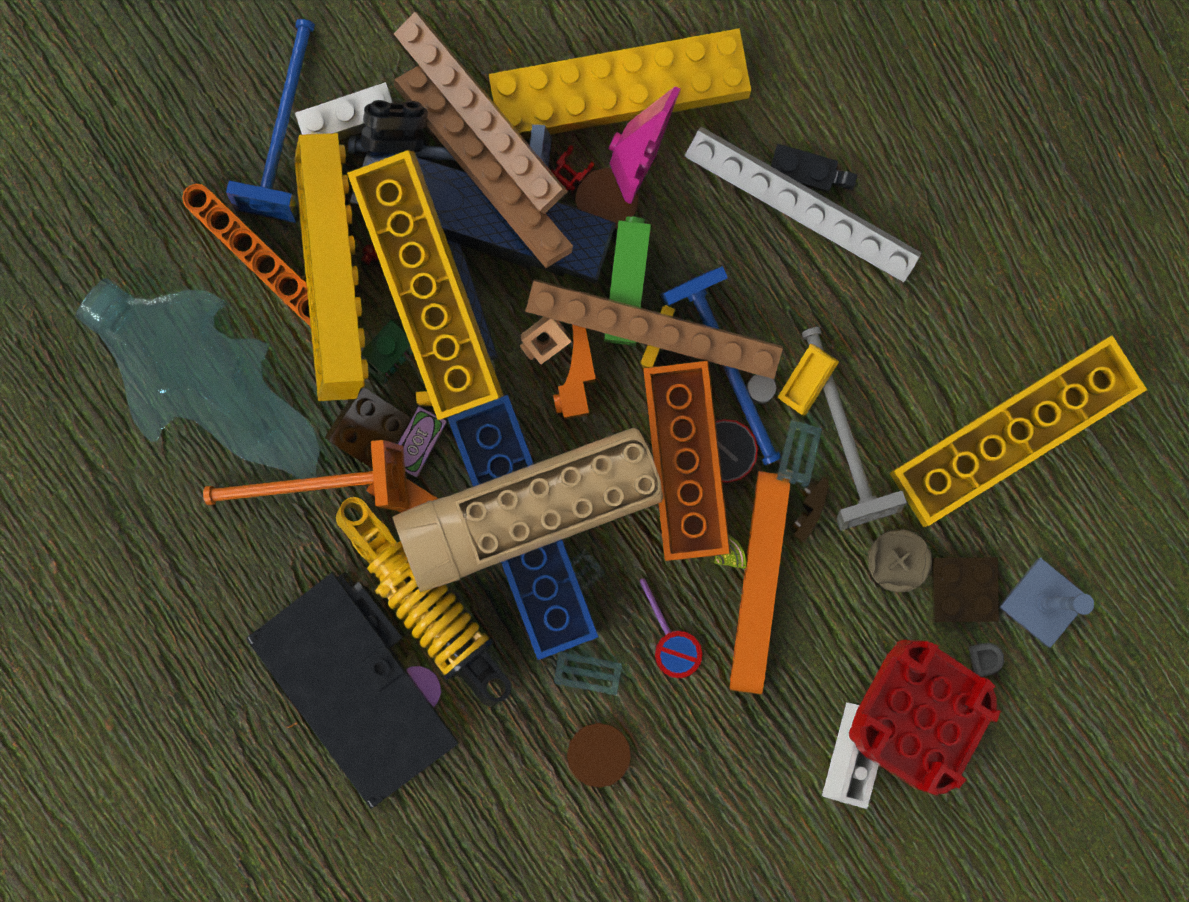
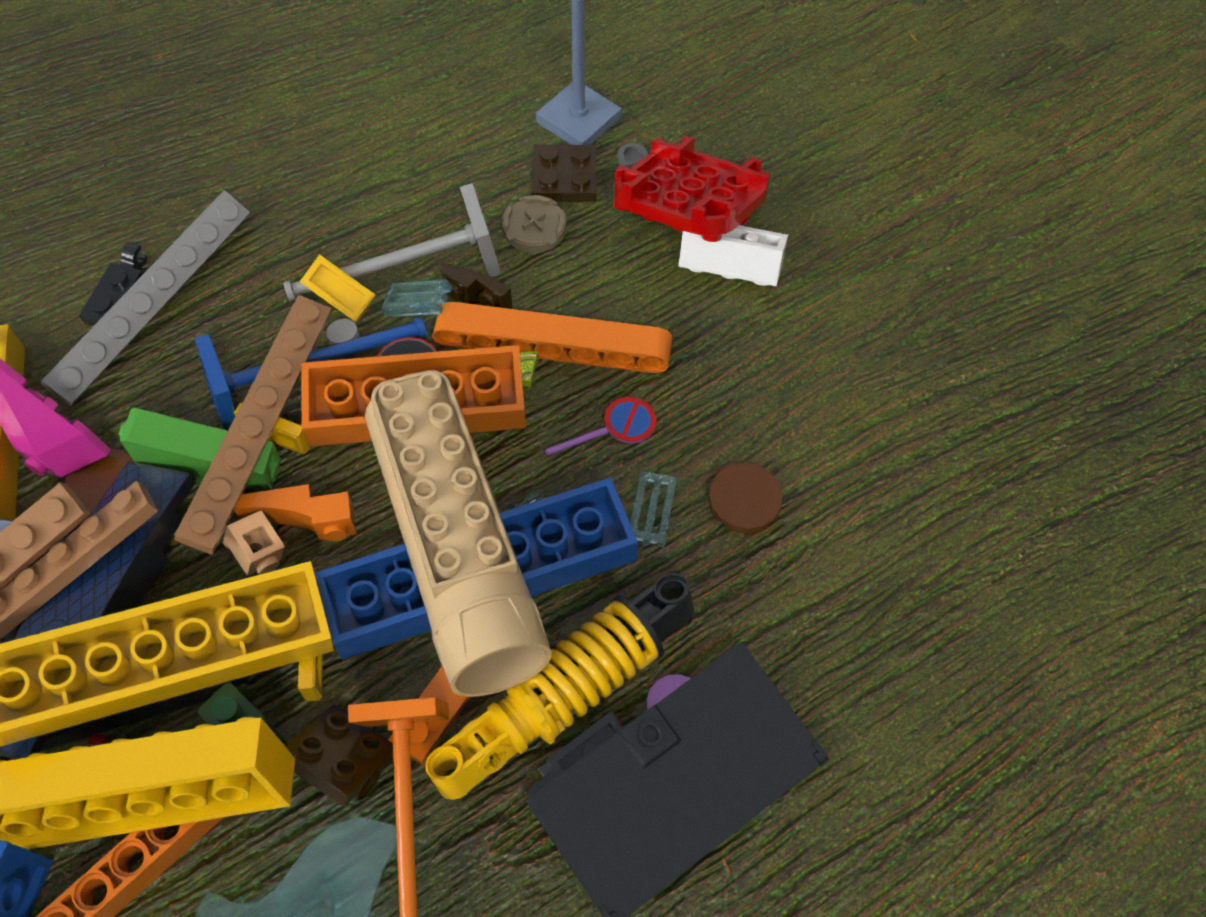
camera: 95 degrees left, 25 degrees down
lavender tile [398,407,447,477] -> none
yellow brick [890,335,1147,527] -> none

